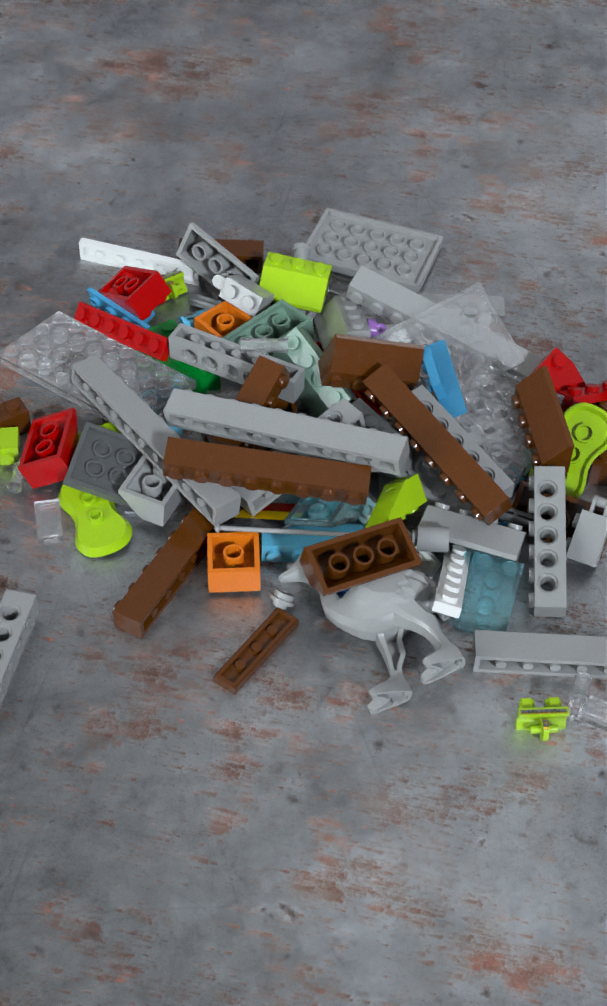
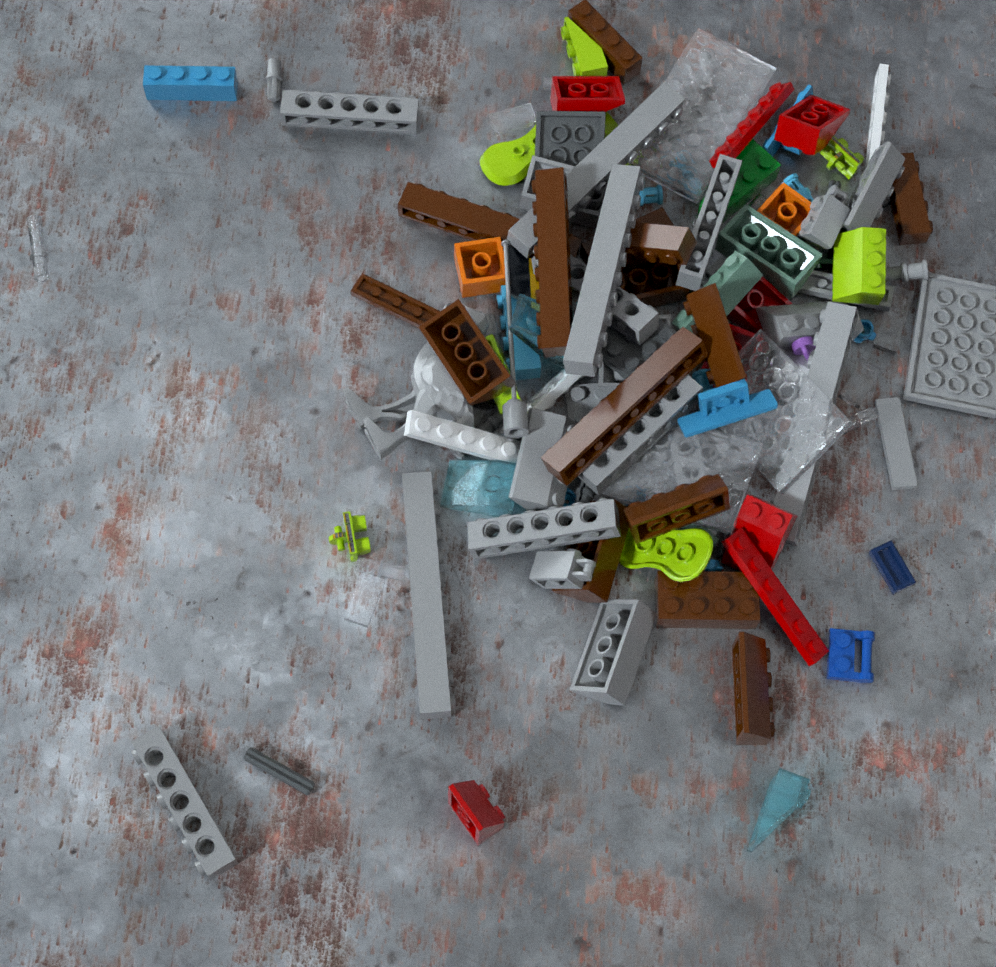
camera: 80 degrees right, 20 degrees up
clear pin [240,336,289,355] -> none
lime slope [365,473,427,528] -> none
none -> dark blue tile [869,540,916,595]

